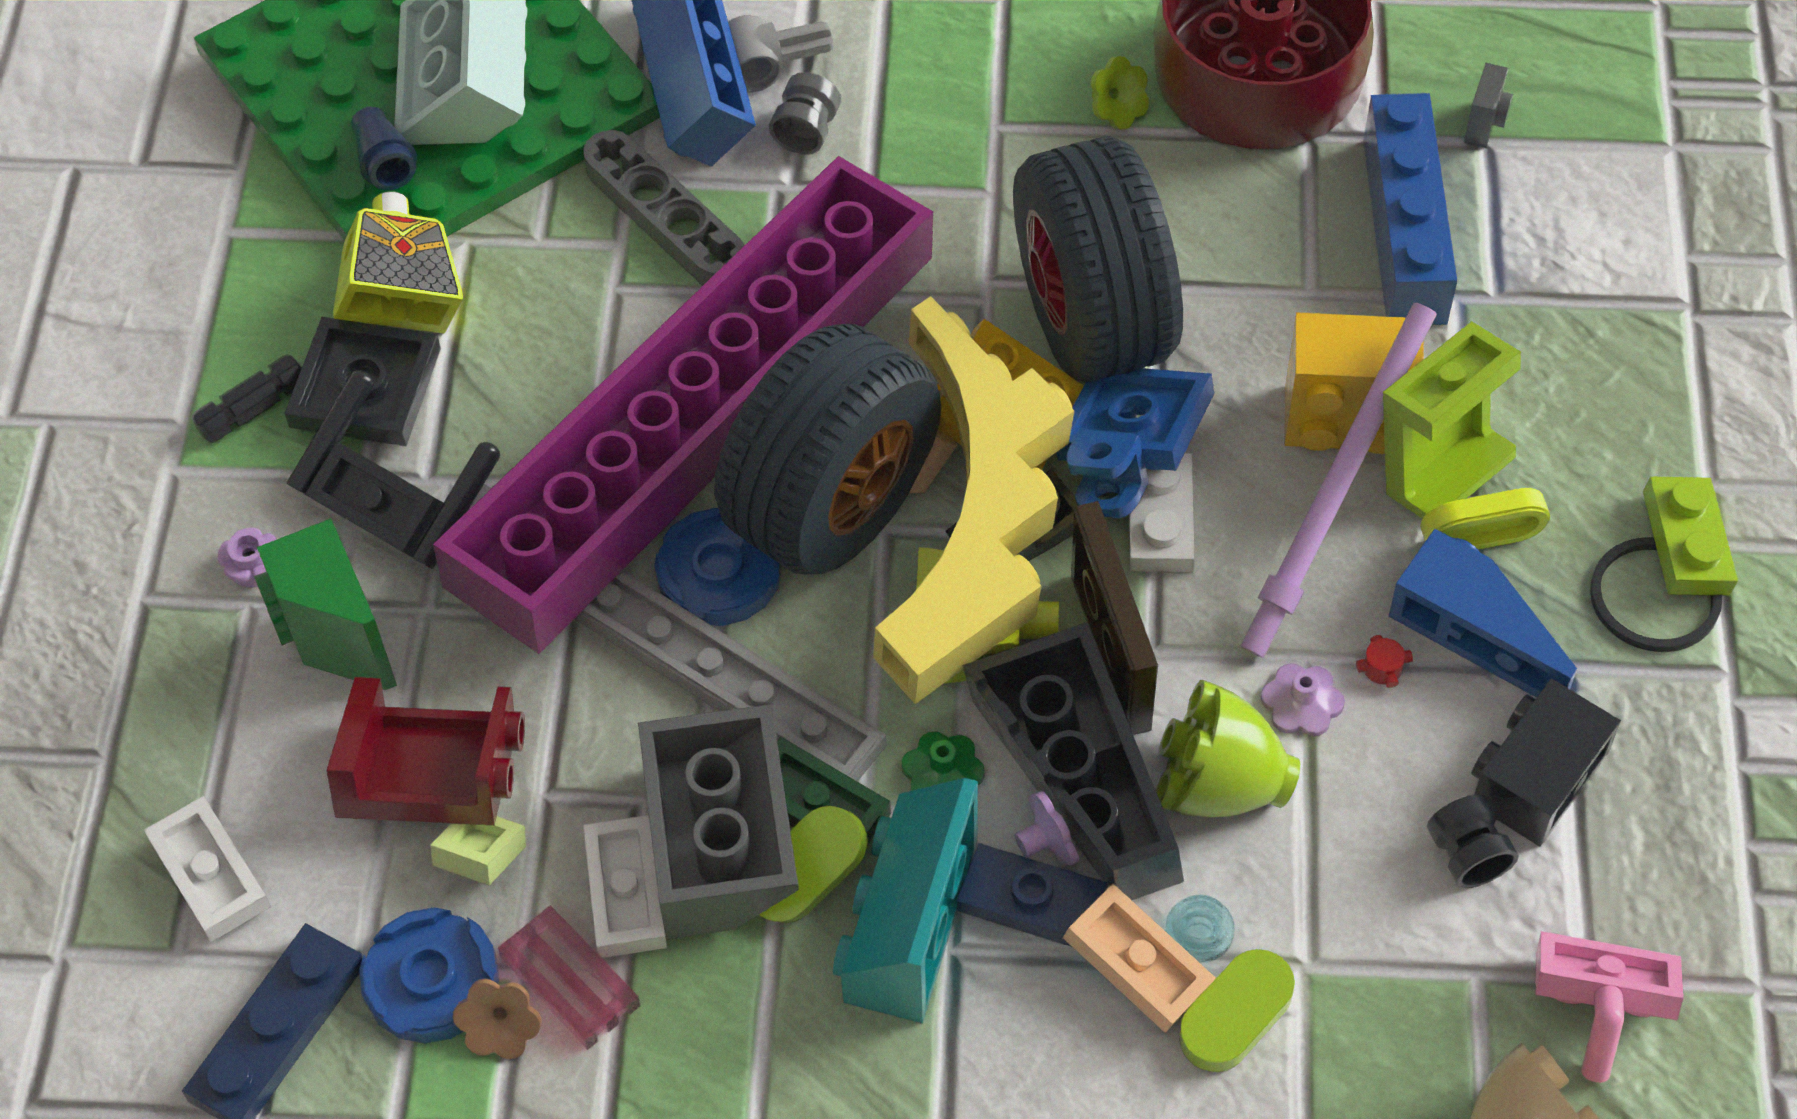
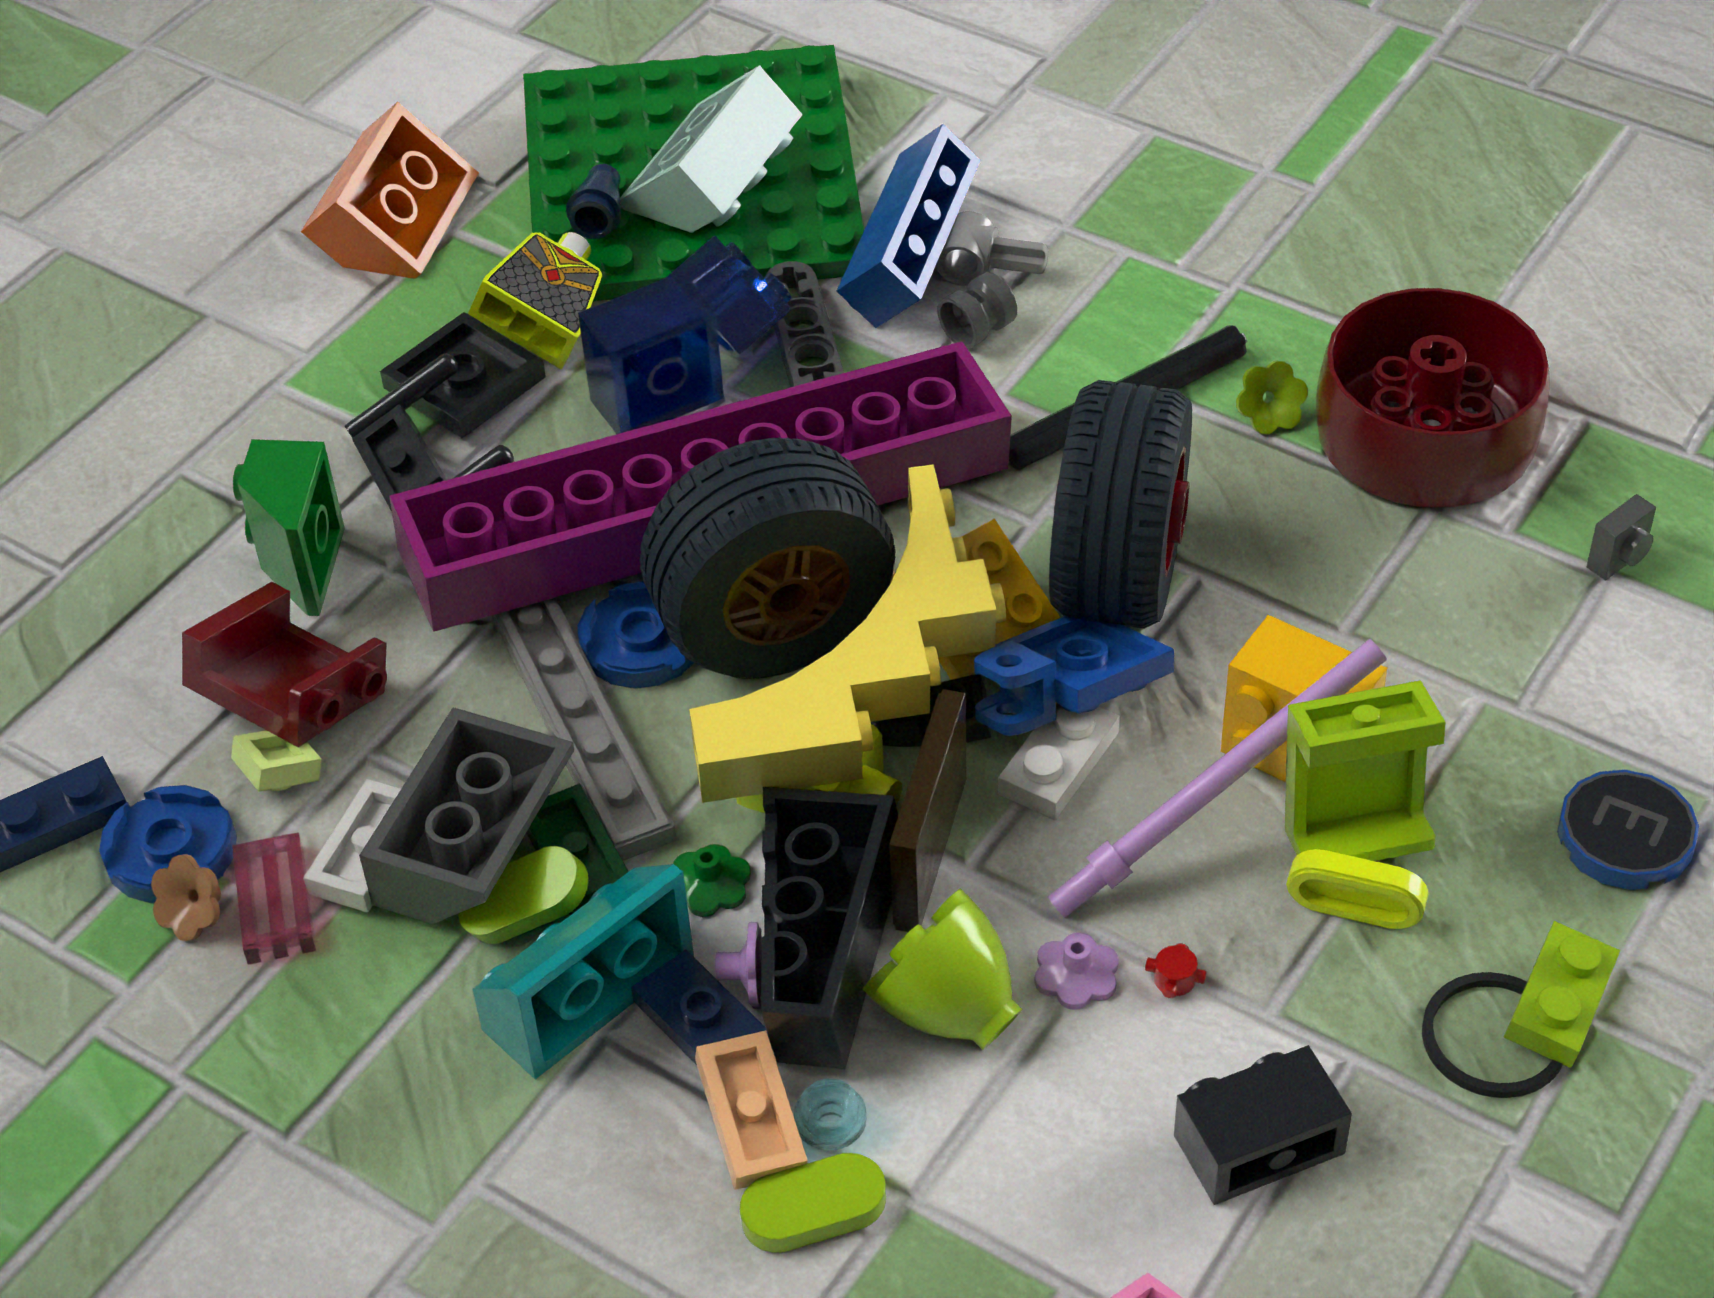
camera: 30 degrees right, 10 degrees down
white plate [144,796,271,942] -> none
black axle [192,355,302,443] -> none
blue brick [1363,93,1457,325] -> none
blue slope [1388,529,1577,698] -> none
black wheel [1427,794,1519,889] -> none
none -> orange slope [301,102,479,279]
none -> clear blue brick [578,272,724,434]
none -> clear blue brick [663,235,792,357]
none -> black axle [1009,325,1248,469]
none -> black tile [1557,770,1699,890]

